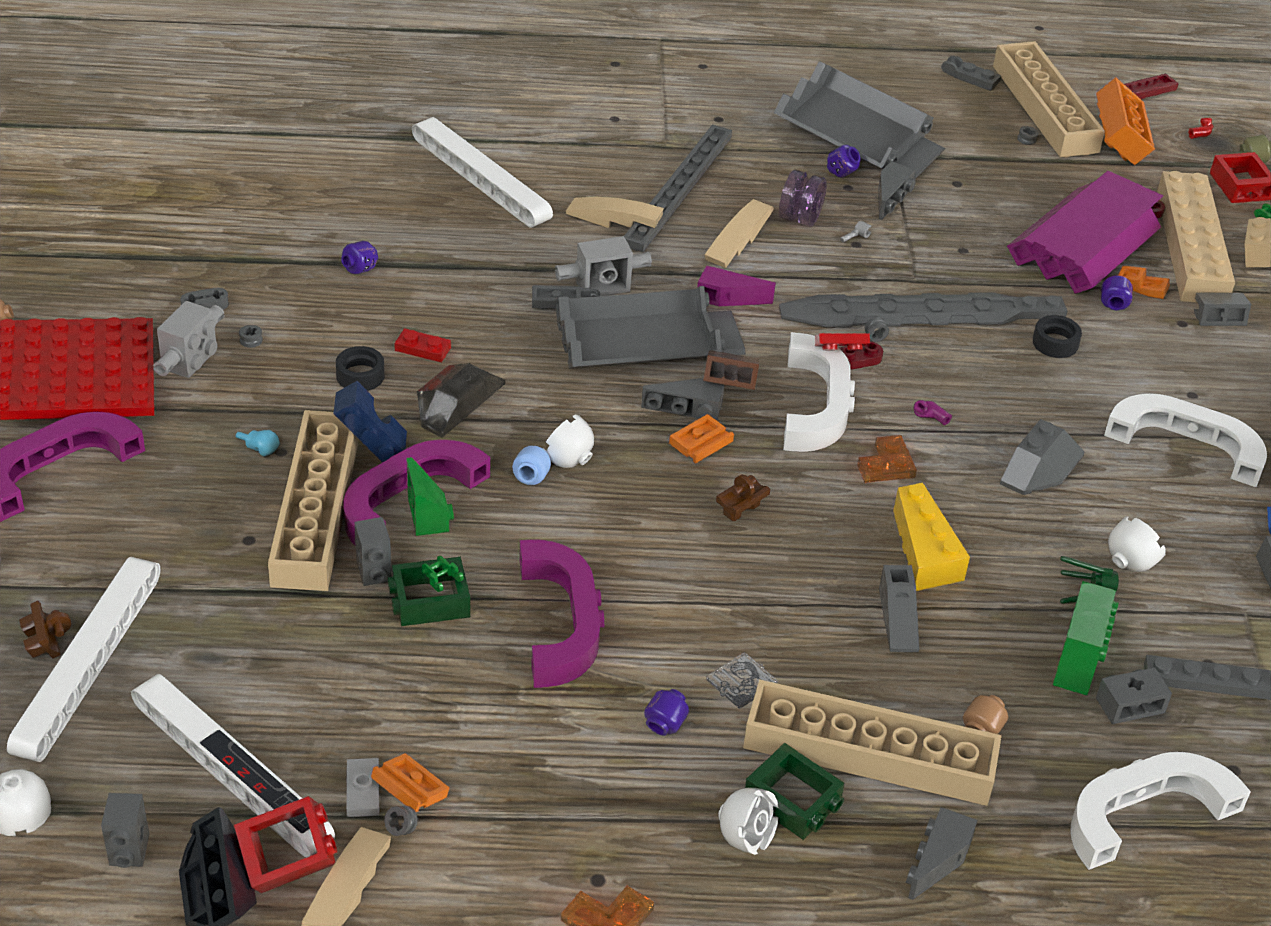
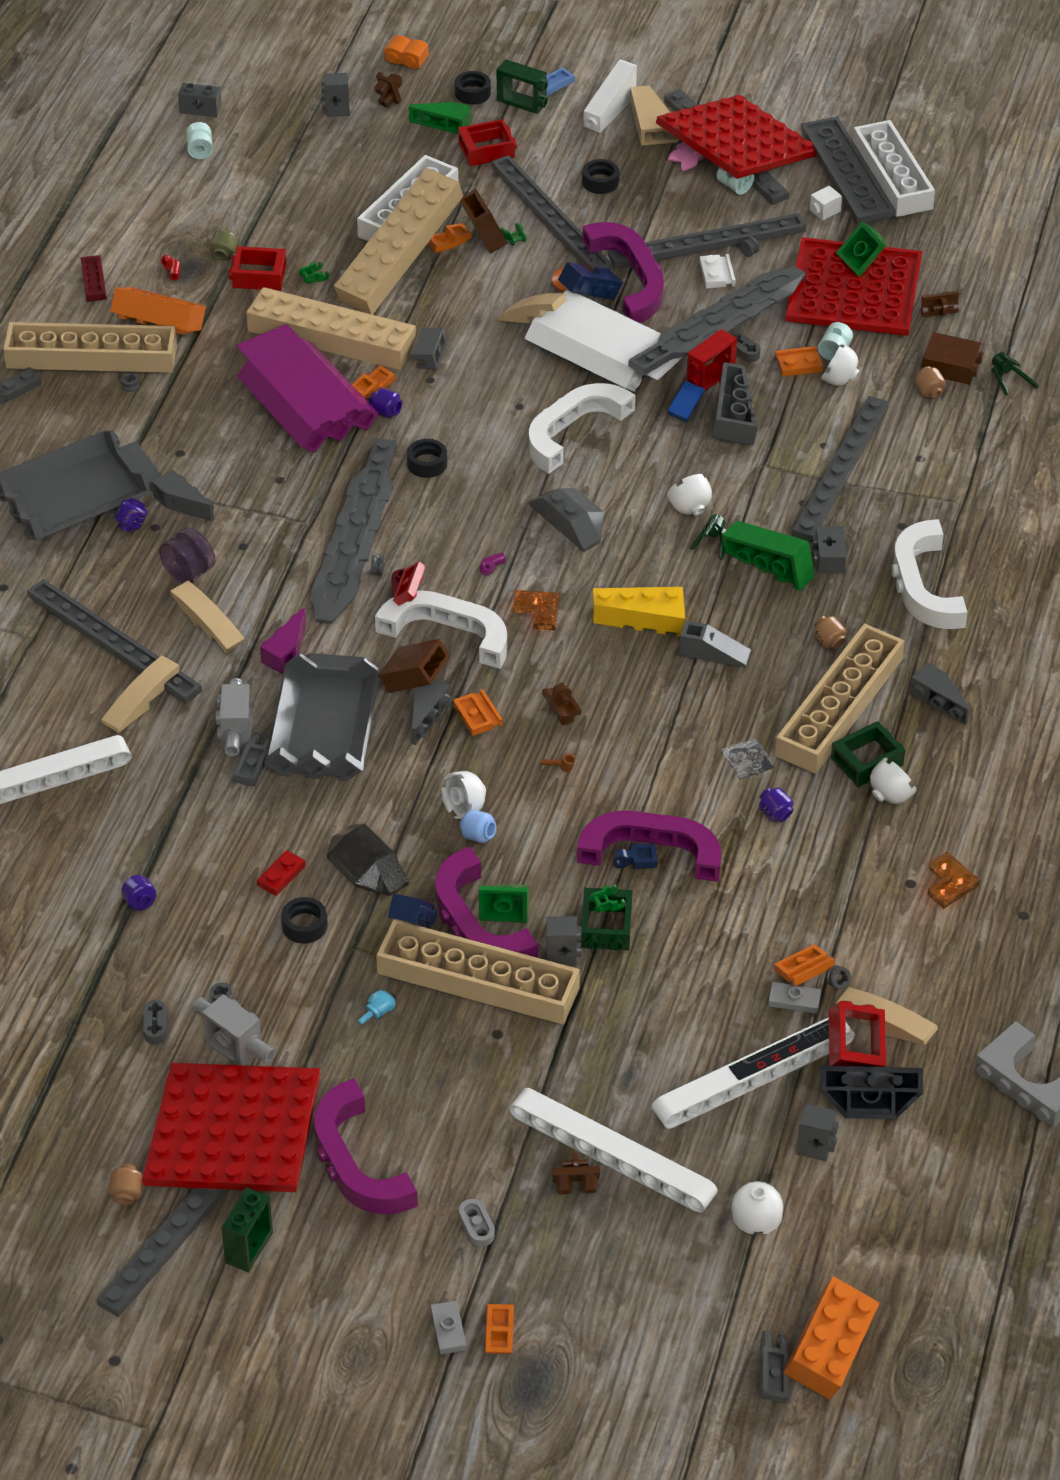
camera: 70 degrees left, 5 degrees up
light grey hand [840,221,871,242] -> none
none -> dark orange hand [542,754,575,772]
none -> dark blue plate [614,843,658,869]

